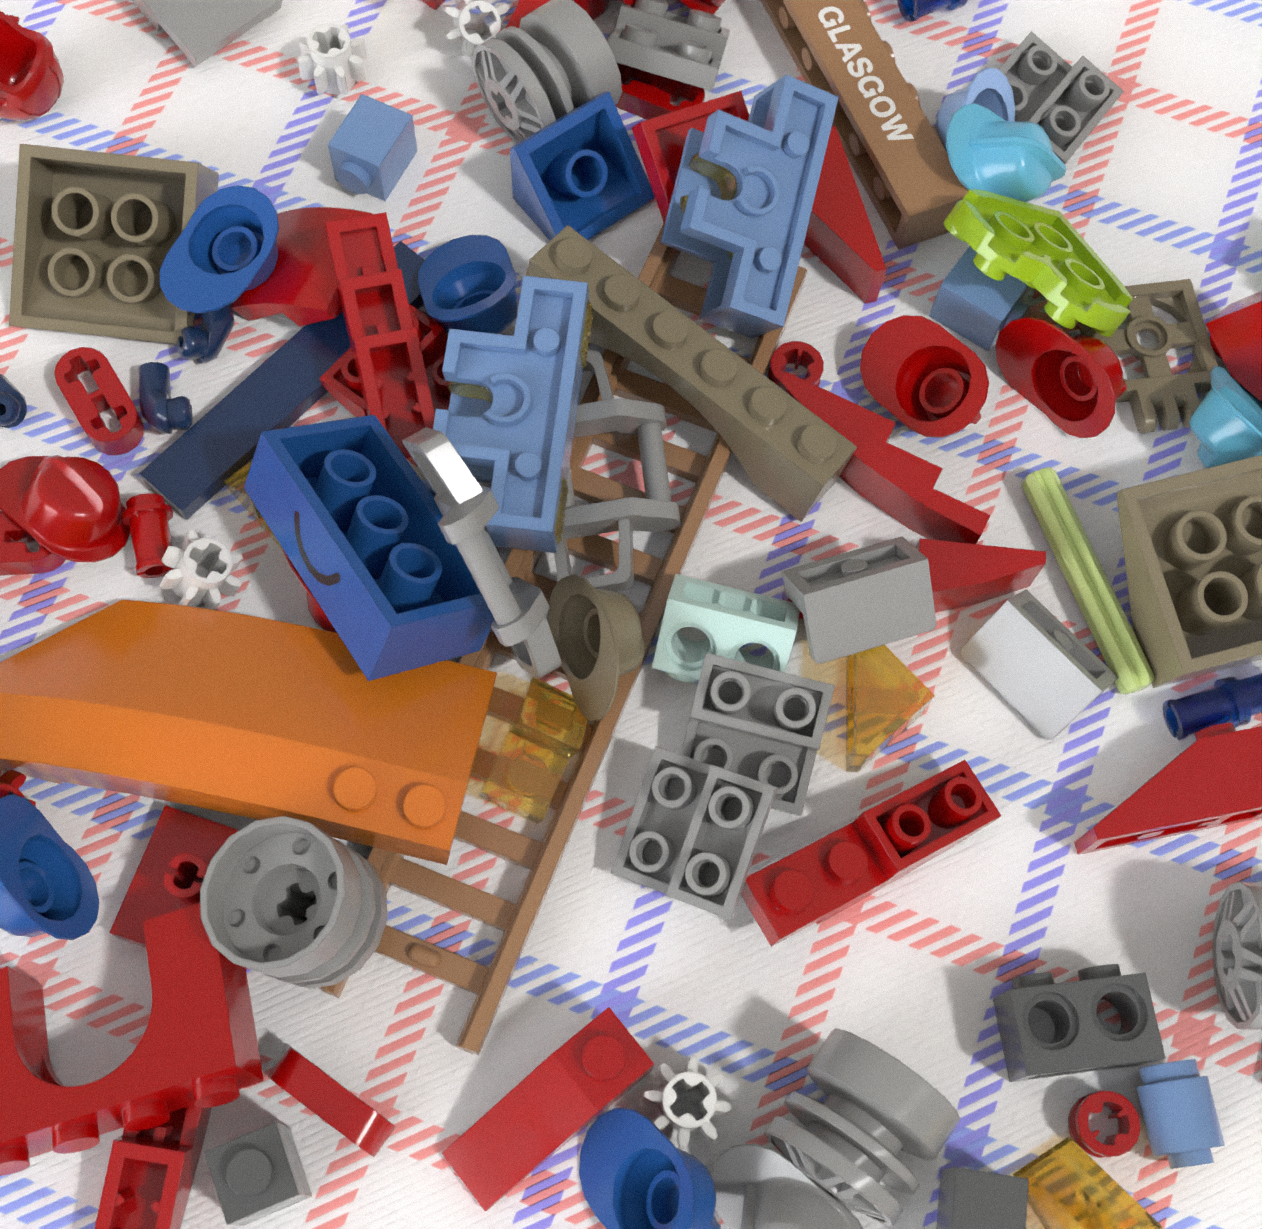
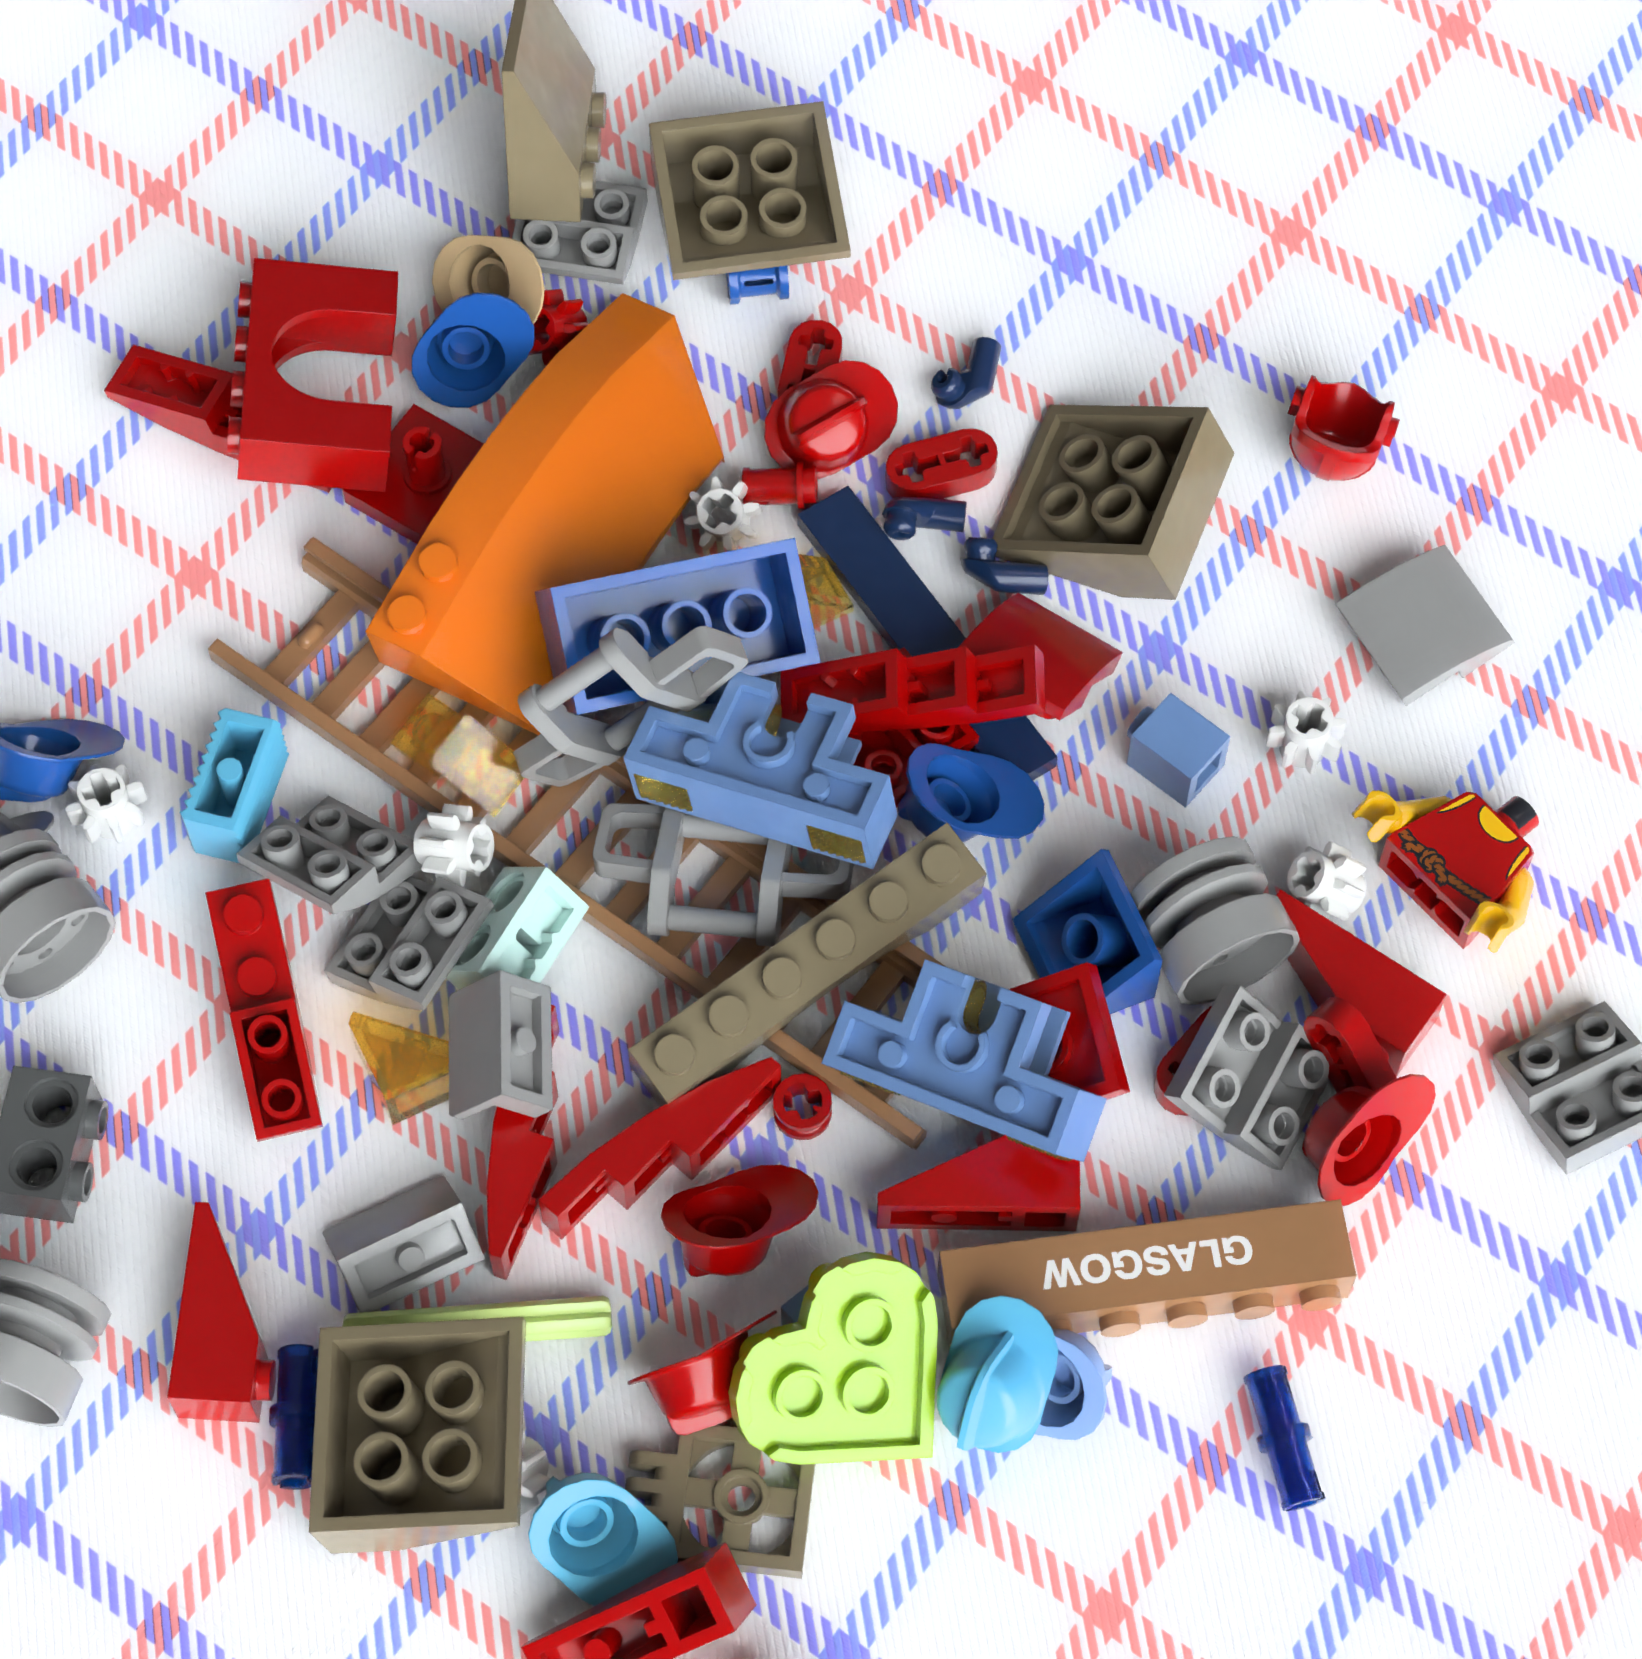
camera: 110 degrees right, 5 degrees down
blue piece [160,185,279,313] -> none
light grey wheel [200,816,388,989] -> none
dark grey brick [204,1122,313,1226] -> none
red beam [267,1046,396,1157] -> none
red slope [442,1007,654,1212] -> none
dark tan piece [548,574,645,721] -> none
light grey slope [999,31,1124,164] -> none
none -> medium azure brick [180,708,289,863]
none -> white gear [413,803,494,886]

